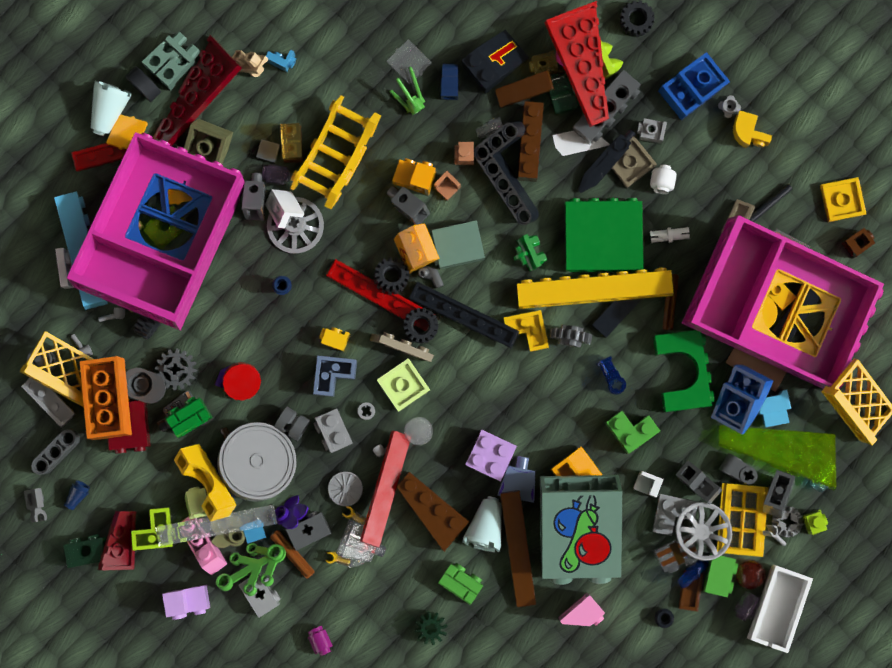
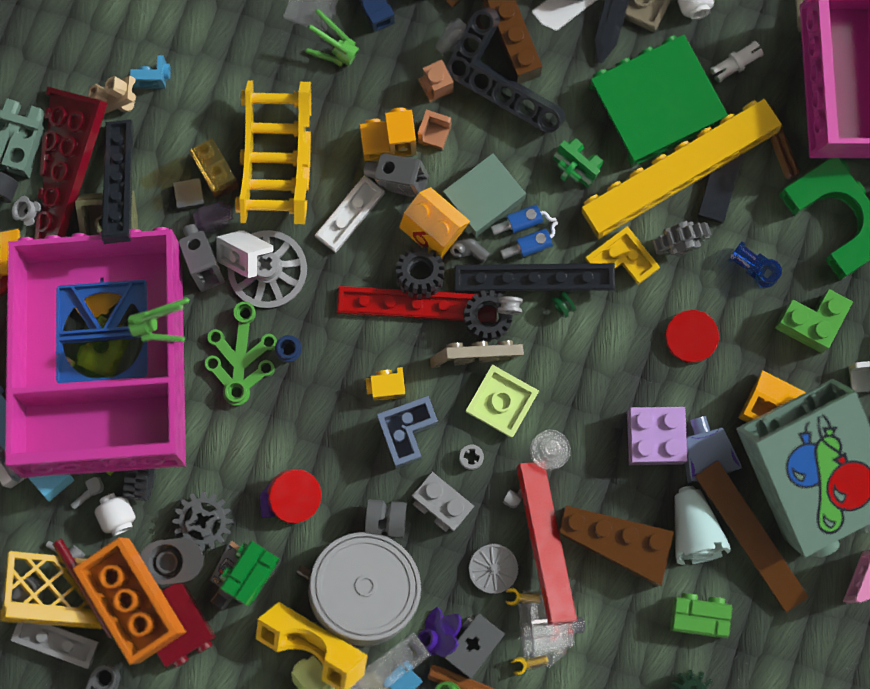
camera: 30 degrees left, 5 degrees down
none -> light grey plate [12,196,41,226]
none -> dark red bar [52,539,113,639]
none -> white head [95,493,135,536]
none -> black tile [101,119,133,244]
none -> bright green plant [128,298,189,342]
none -> bright green plant [205,301,277,406]
none -> white tile [315,176,385,253]
none -> blue piece [491,204,558,259]
none -> light grey bush [498,297,523,315]
none -> dark green bush [551,291,576,318]
none -> red tile [665,310,720,364]

